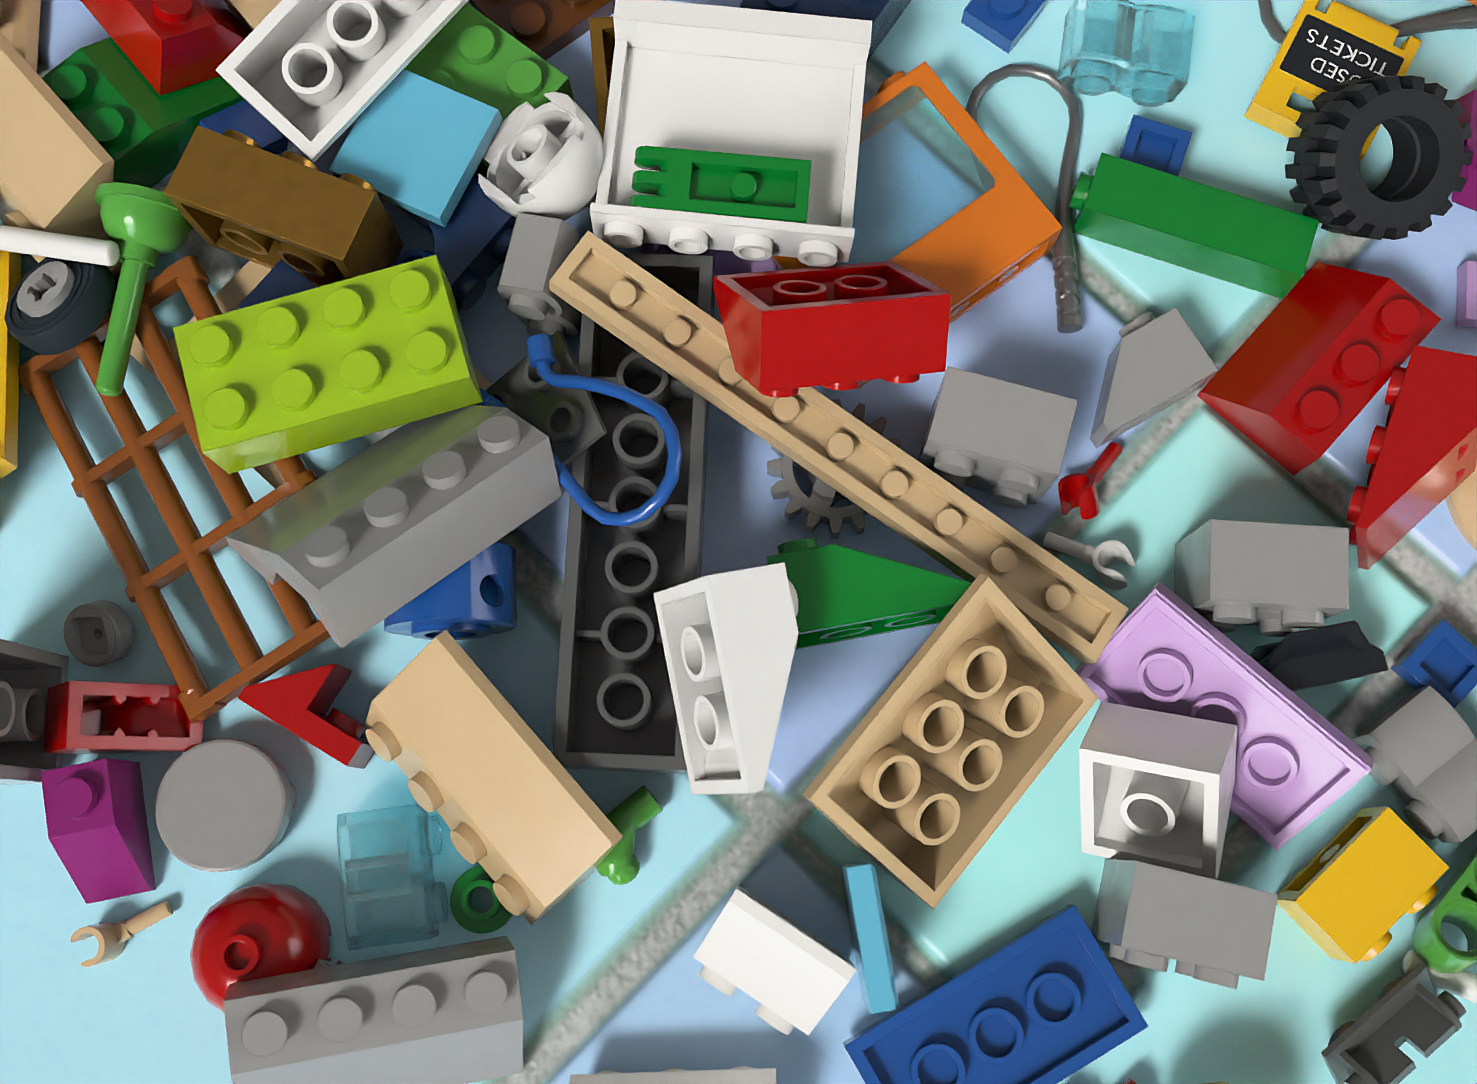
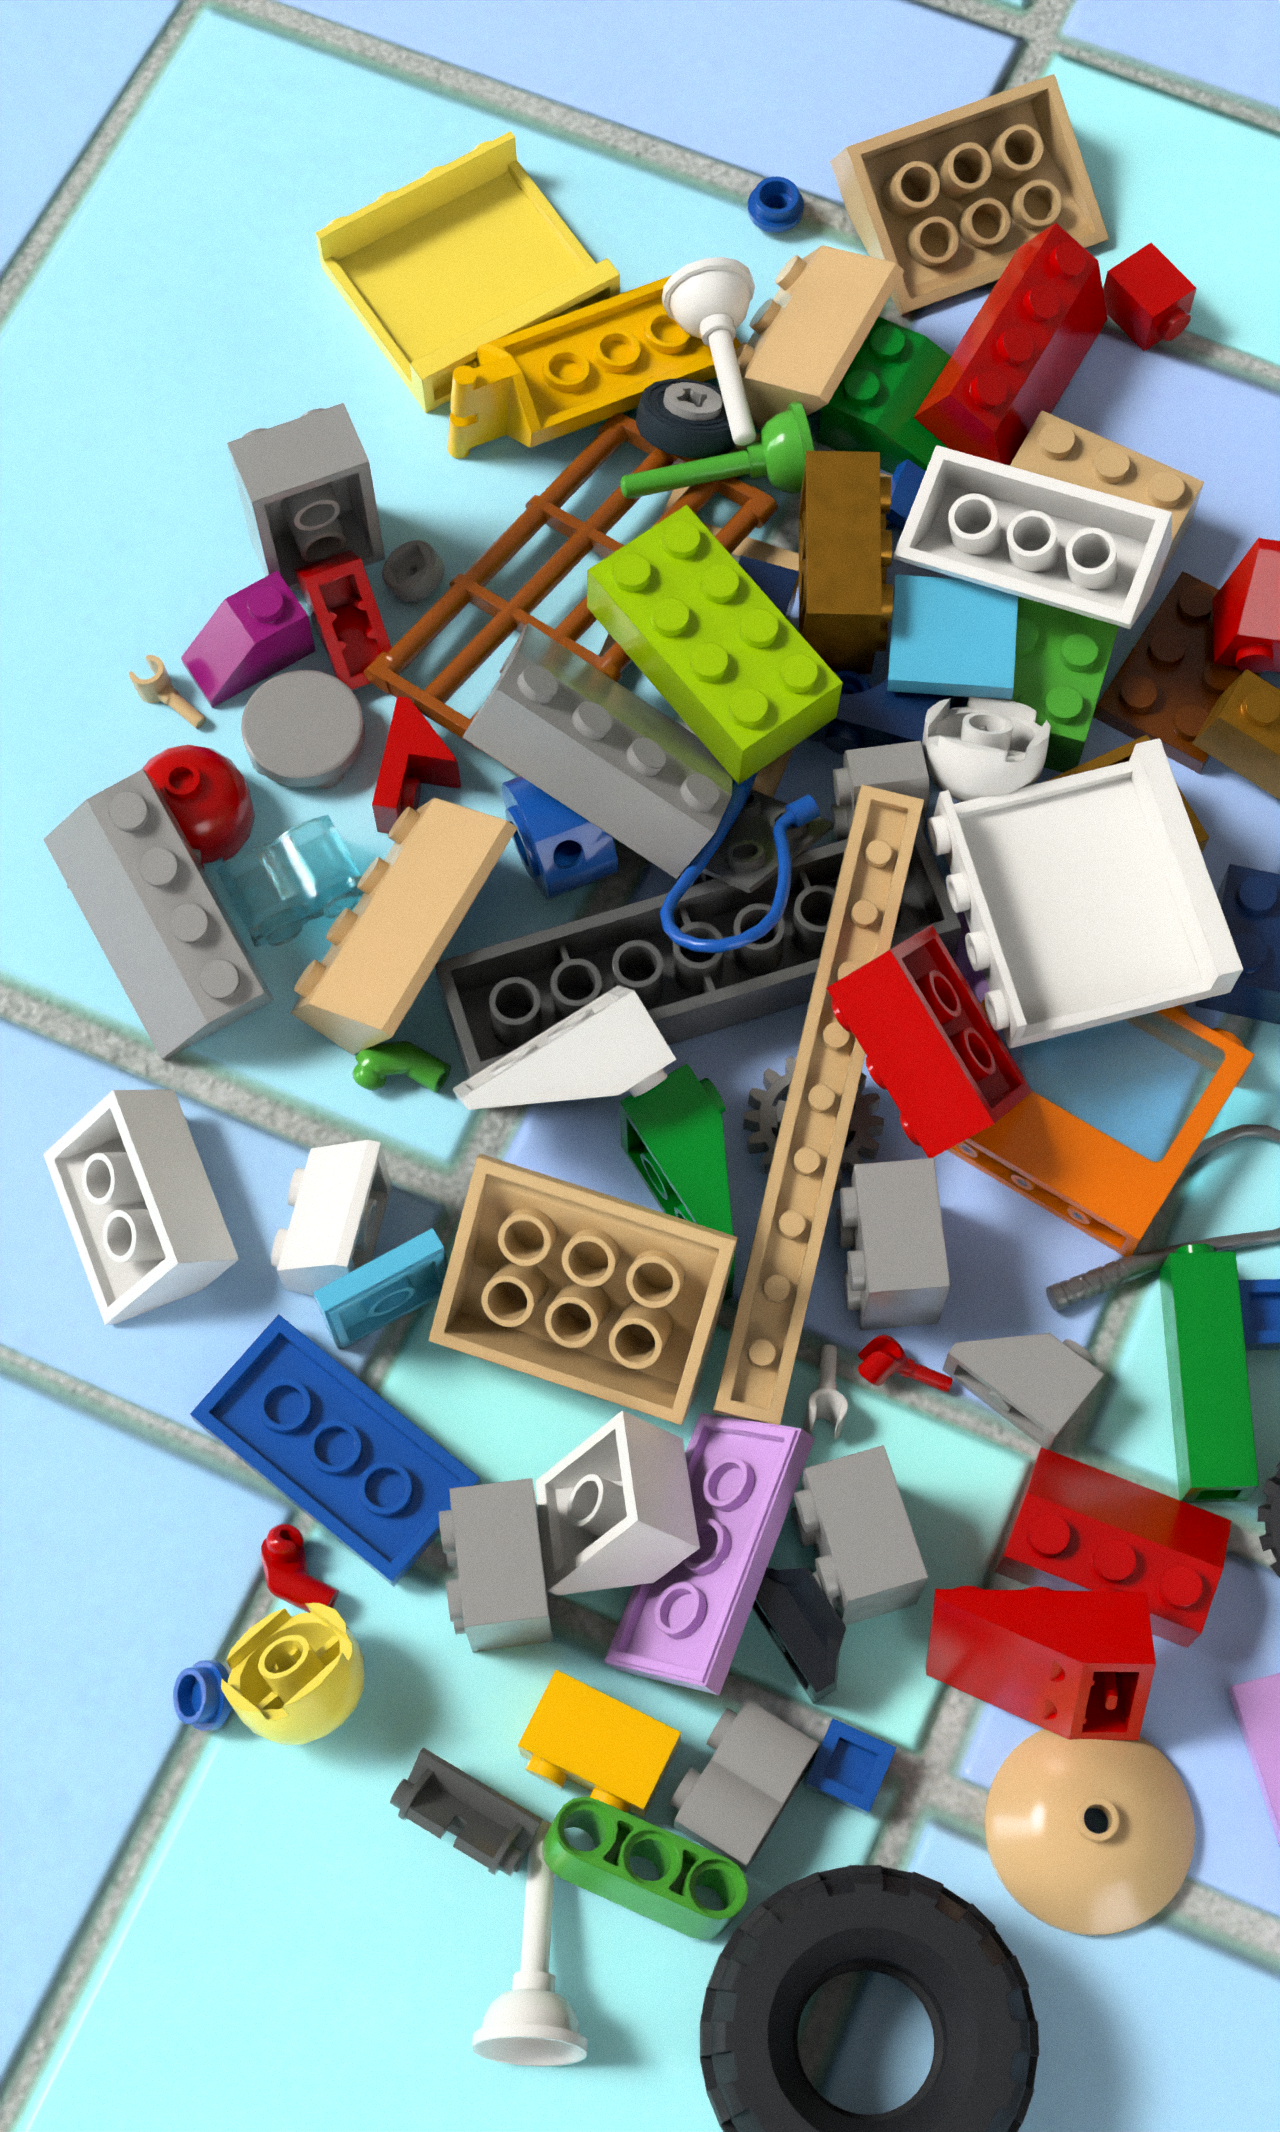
camera: 65 degrees right, 10 degrees down
green plate [450,866,513,934] -> none
green hinge [629,146,812,223] -> none

